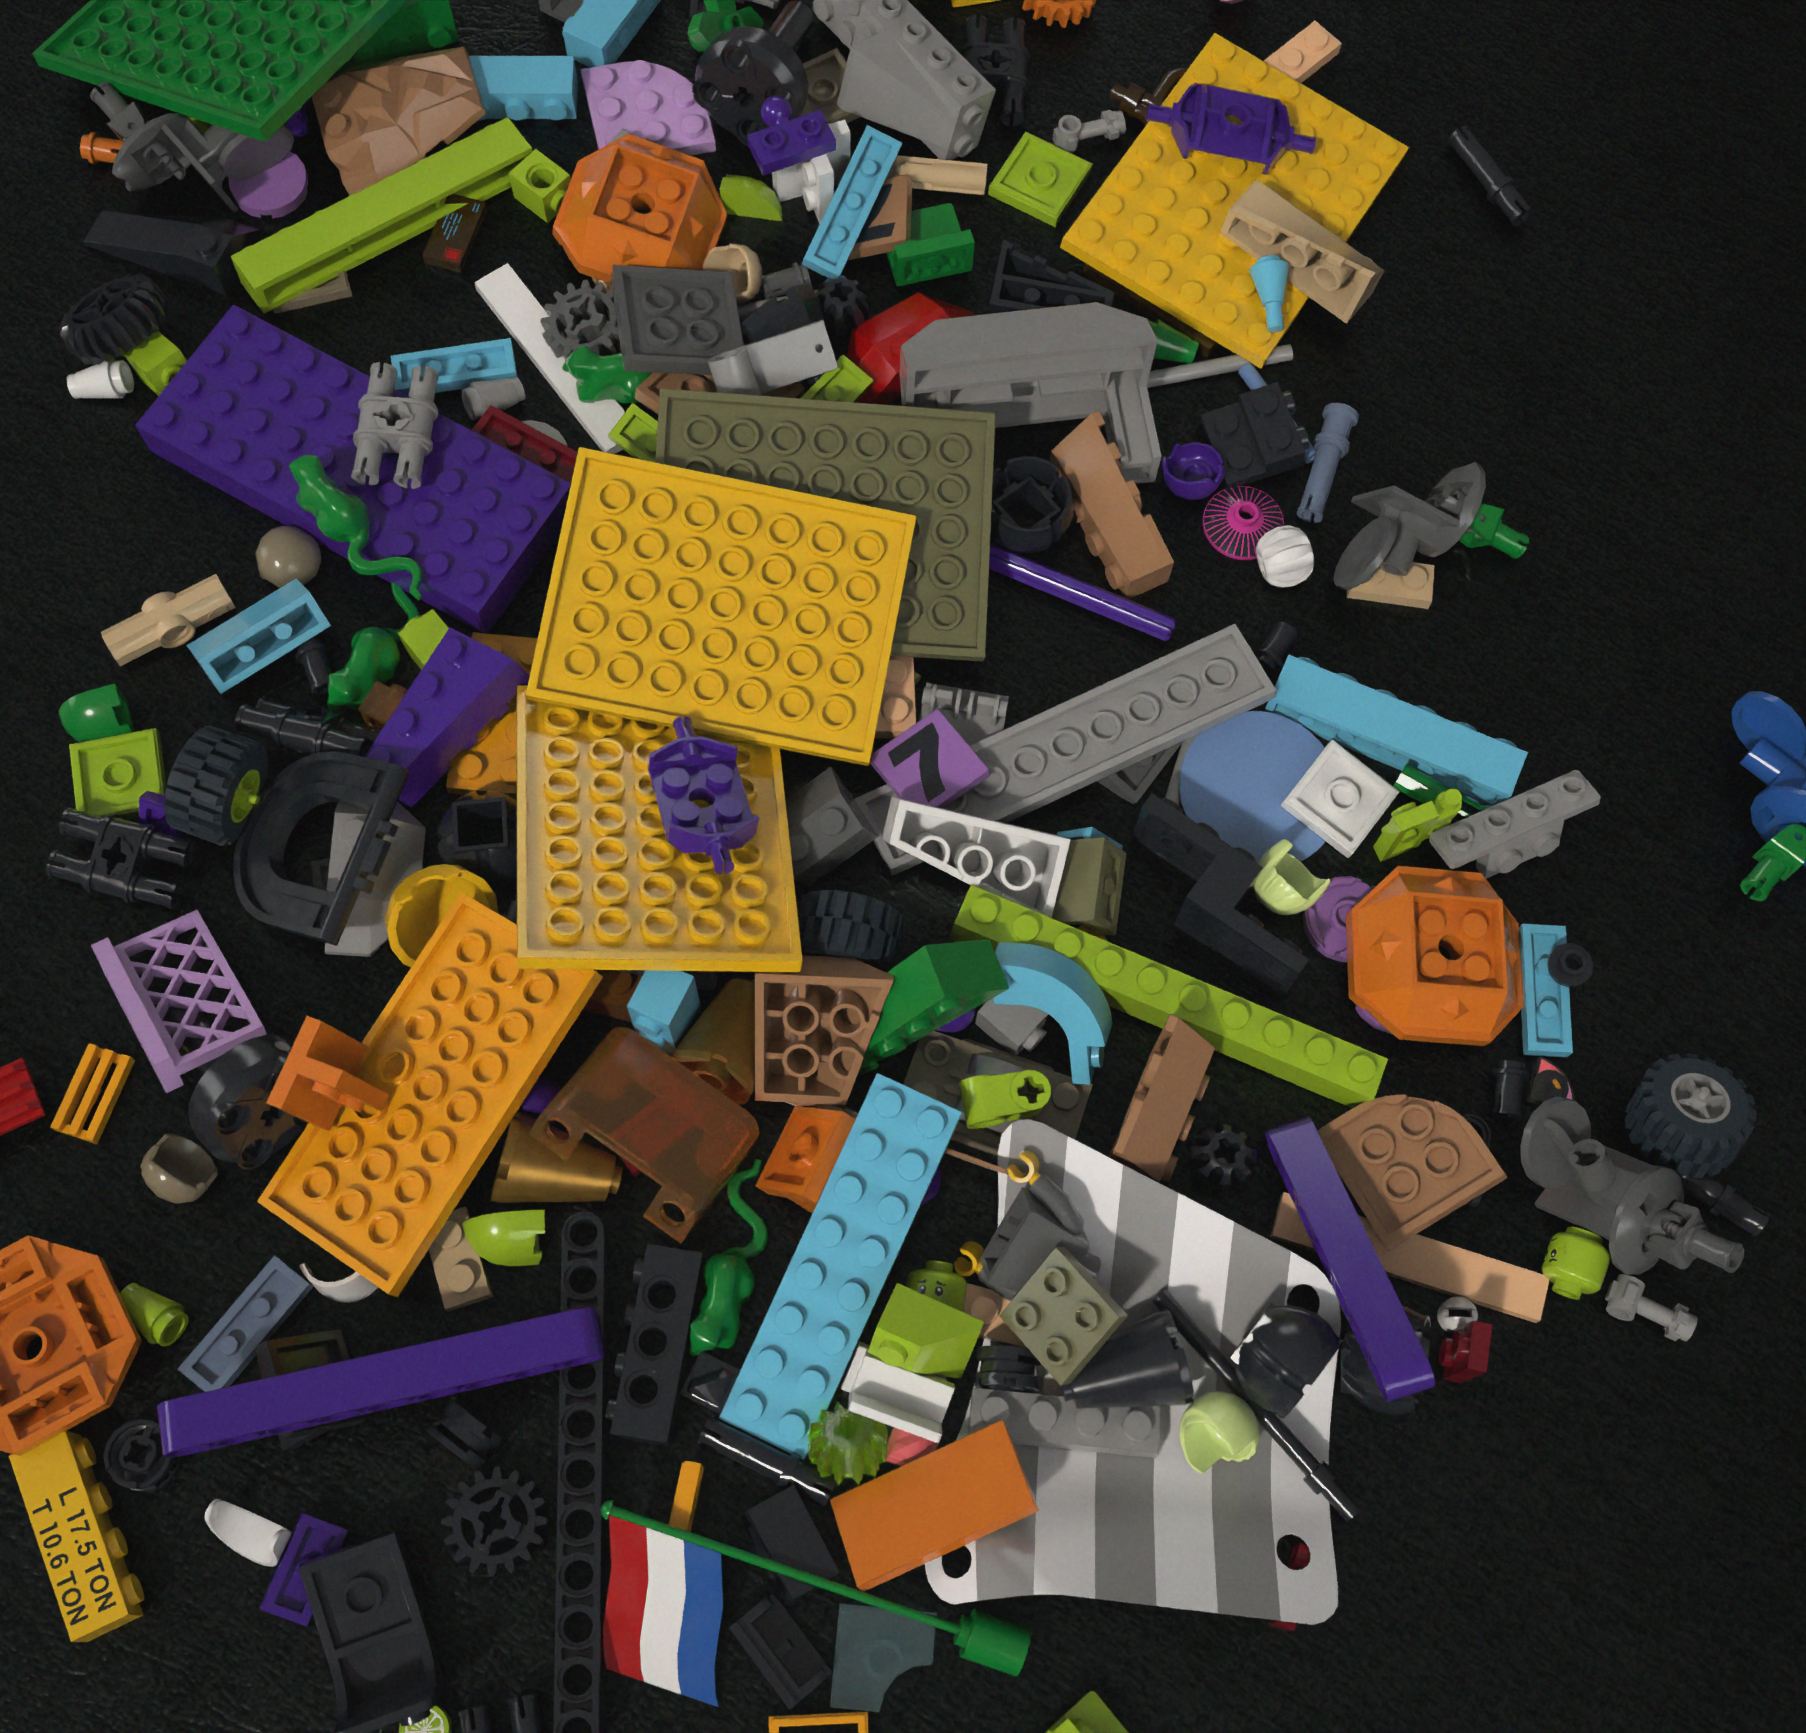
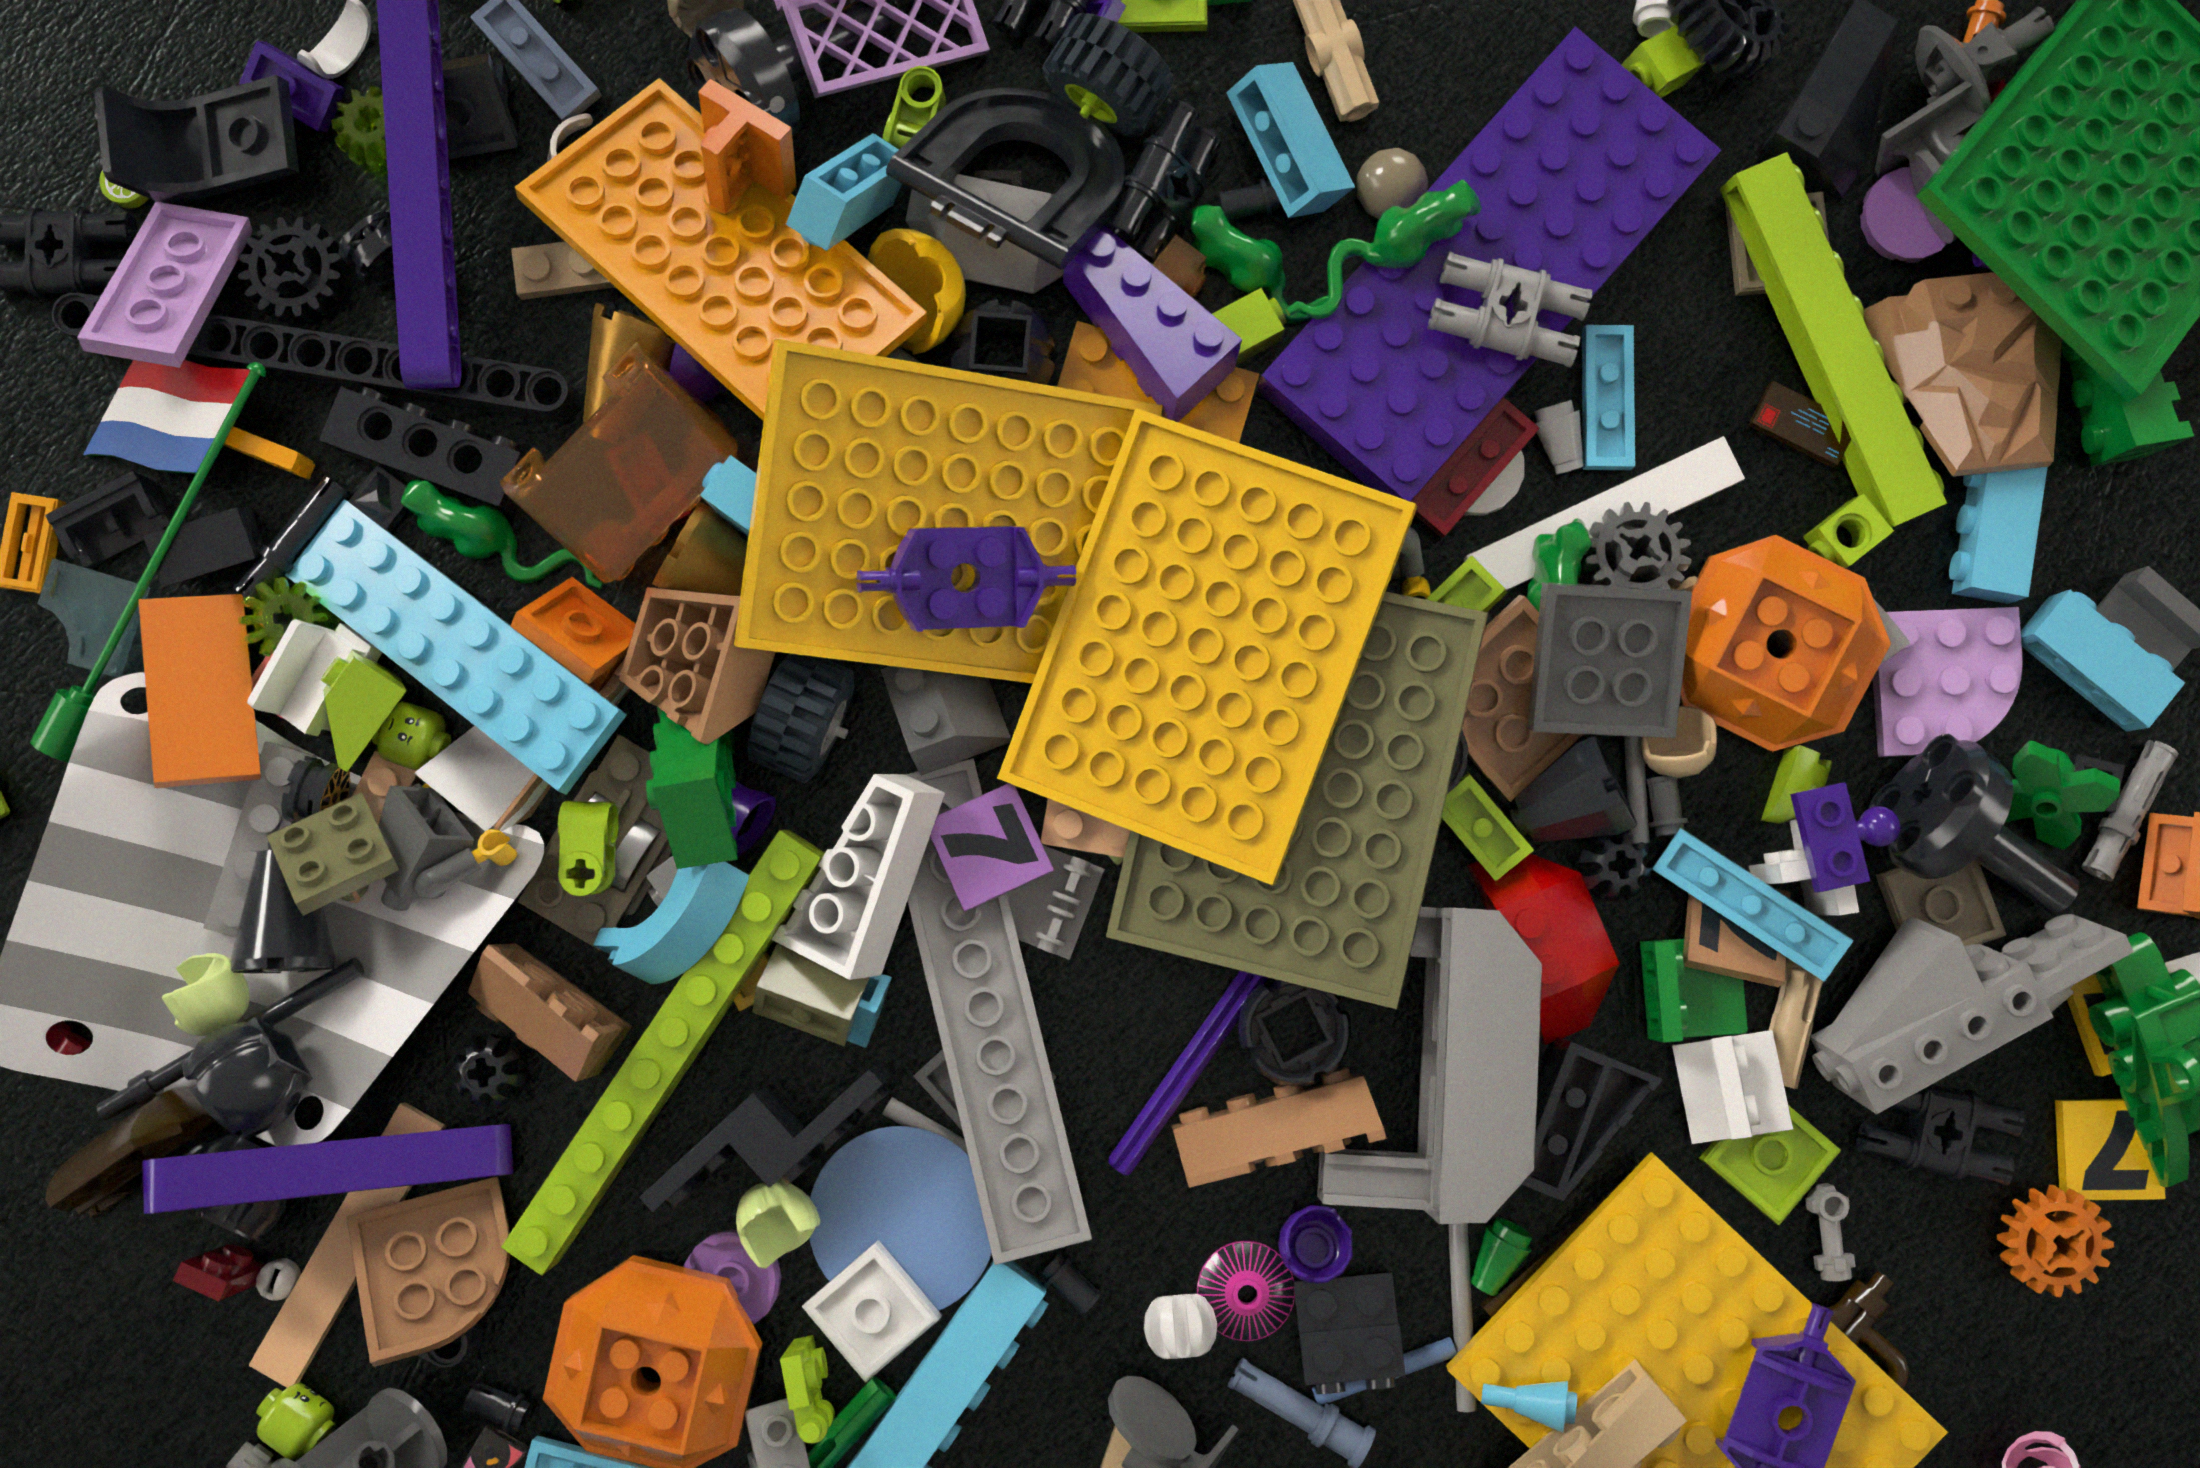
camera: 105 degrees right, 15 degrees up
lime brick [462,1210,545,1266] -> none
light grey door [707,320,838,396] -> none
none -> dark brown wedge [45,1086,224,1218]
none -> lavender plate [77,201,253,368]
none -> clear neon green gear [331,84,387,171]
none -> white sticker [414,726,535,831]
none -> medium azure brick [786,133,902,251]
none -> lime piece [882,66,946,149]
none -> white bracket [1672,1030,1793,1144]

